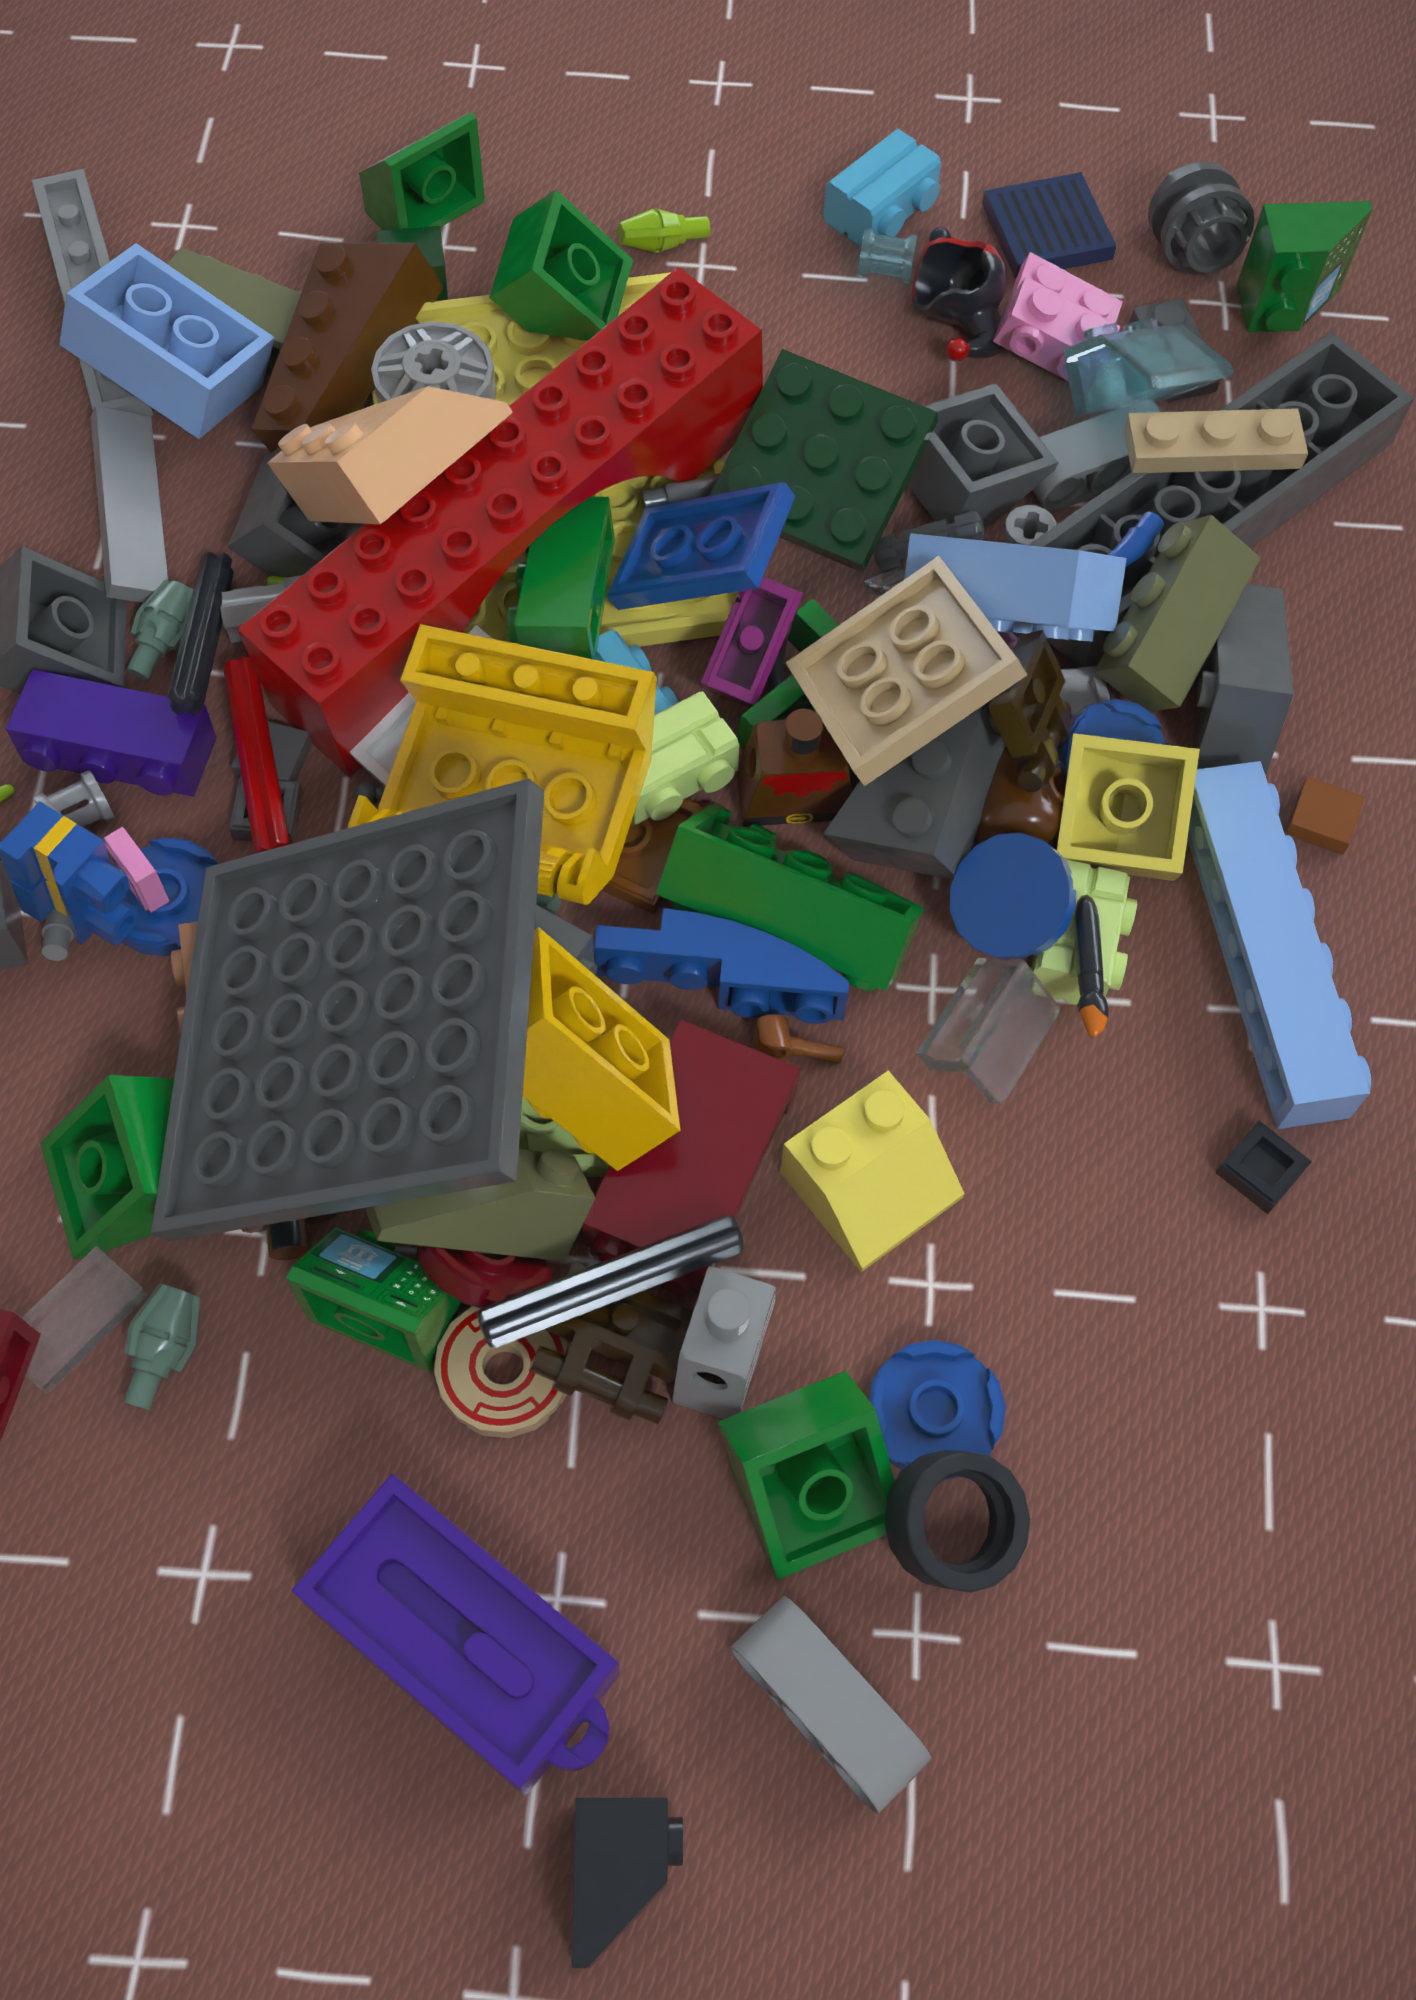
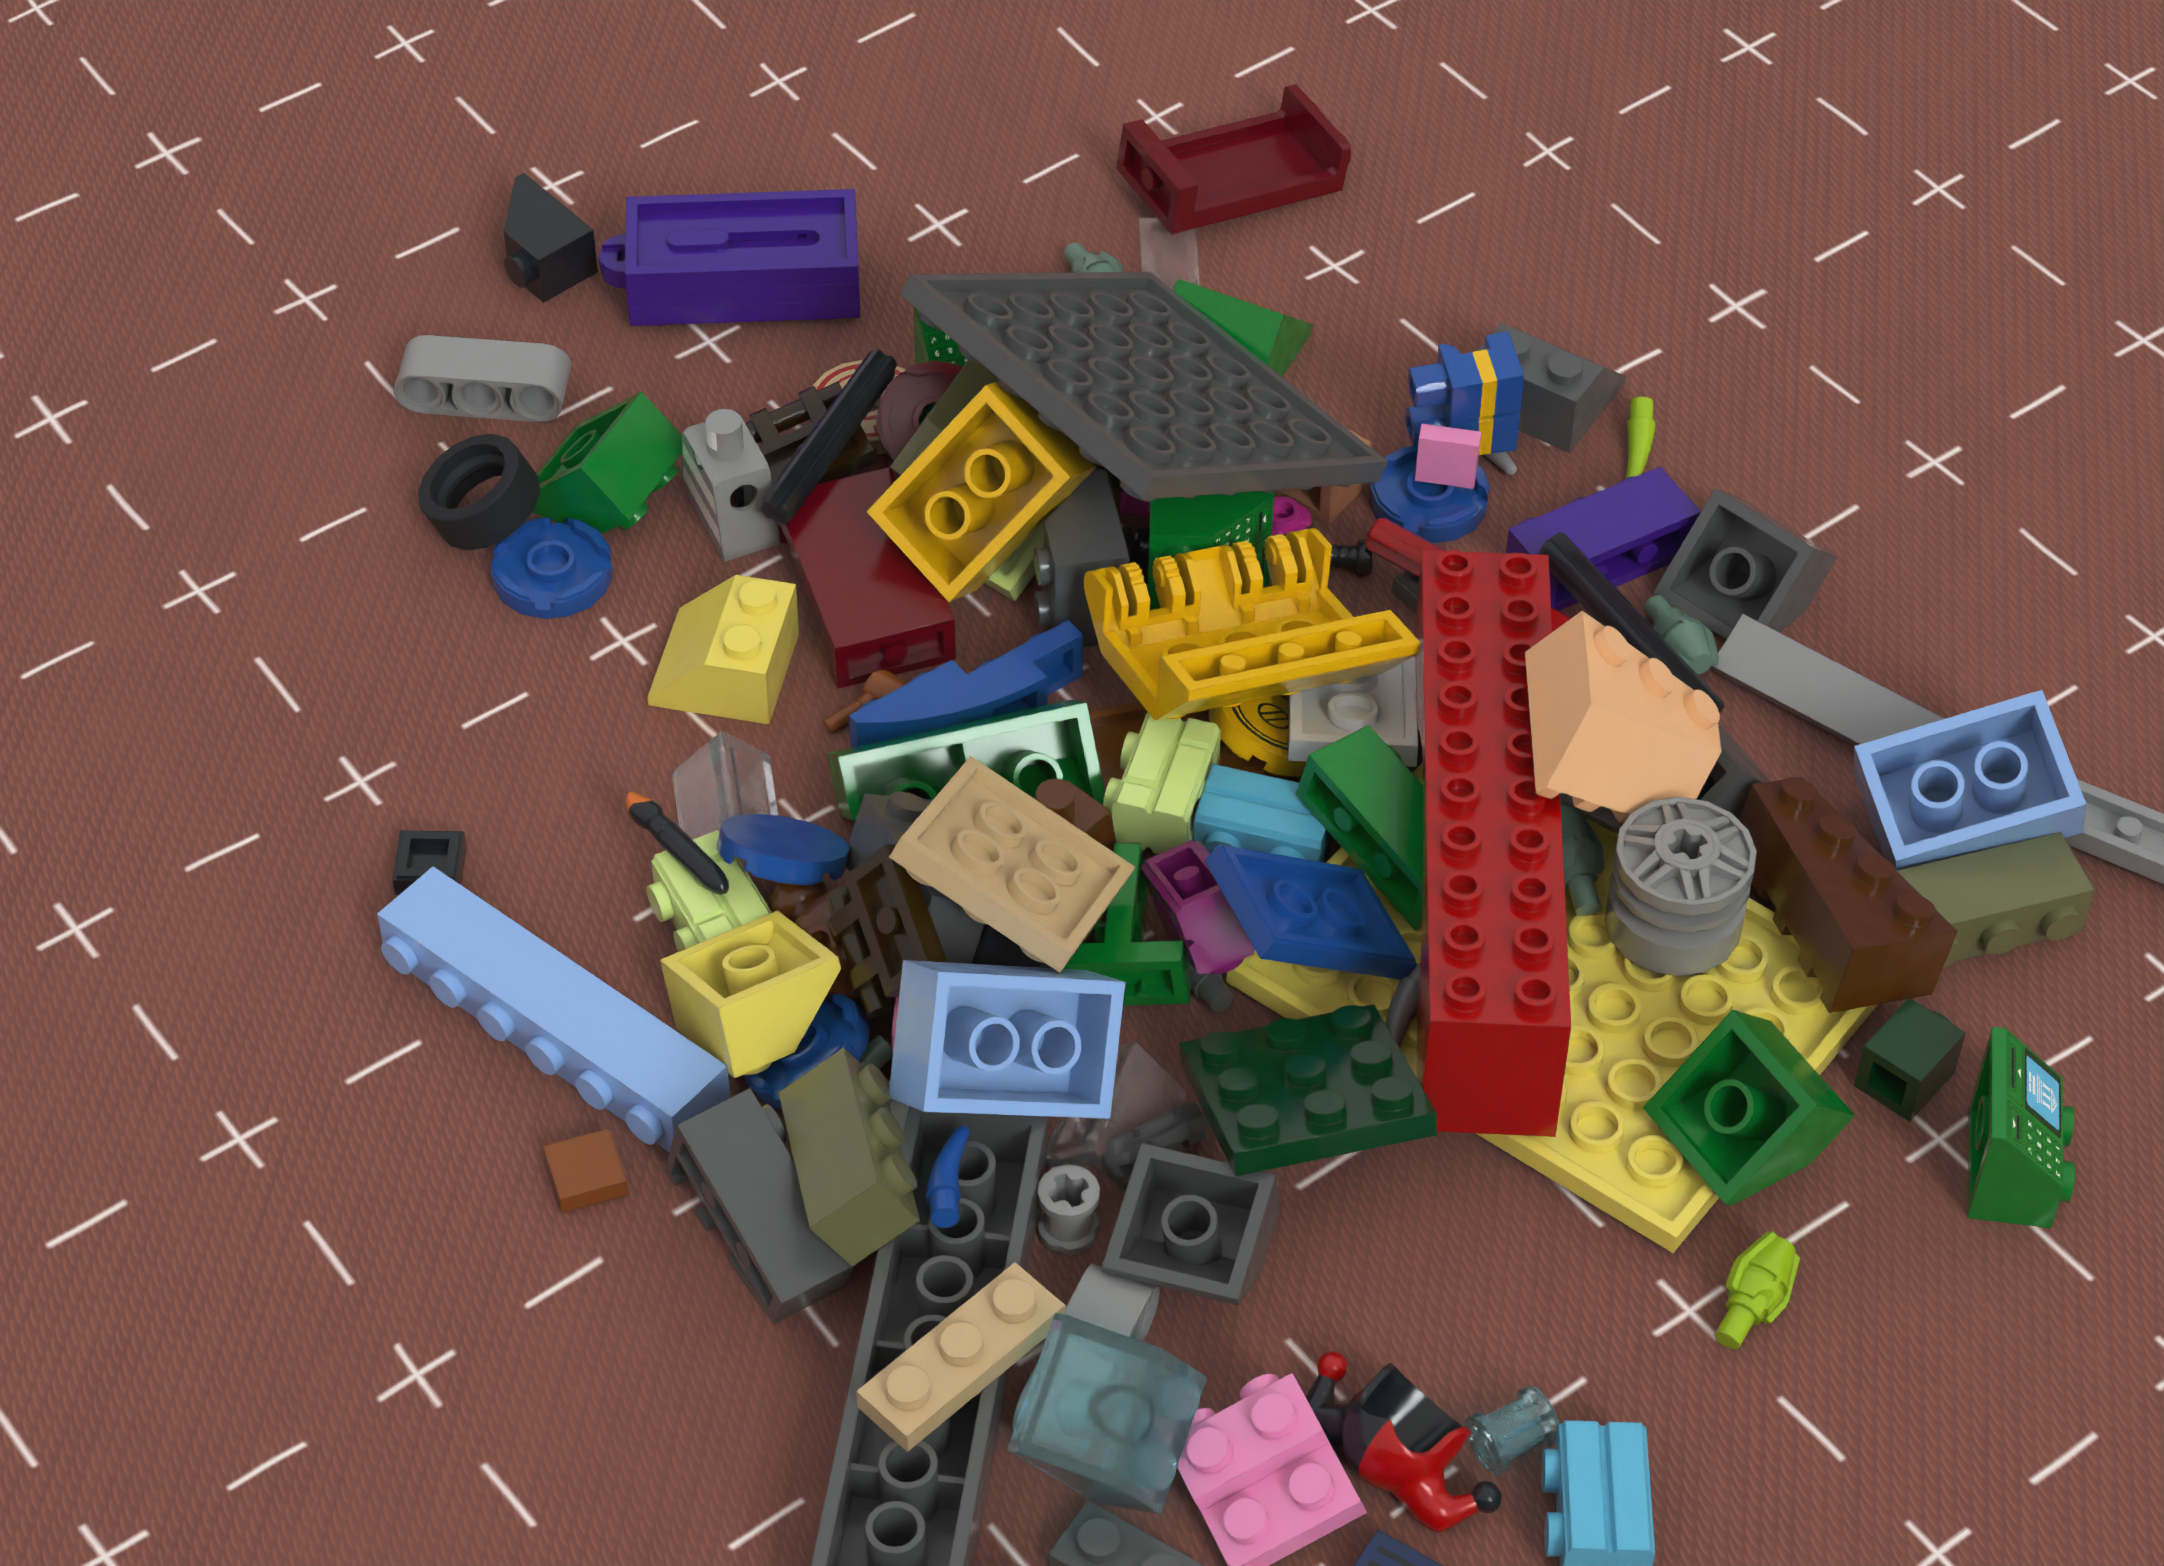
camera: 140 degrees right, 15 degrees down
light grey bush [32,770,115,827] -> none

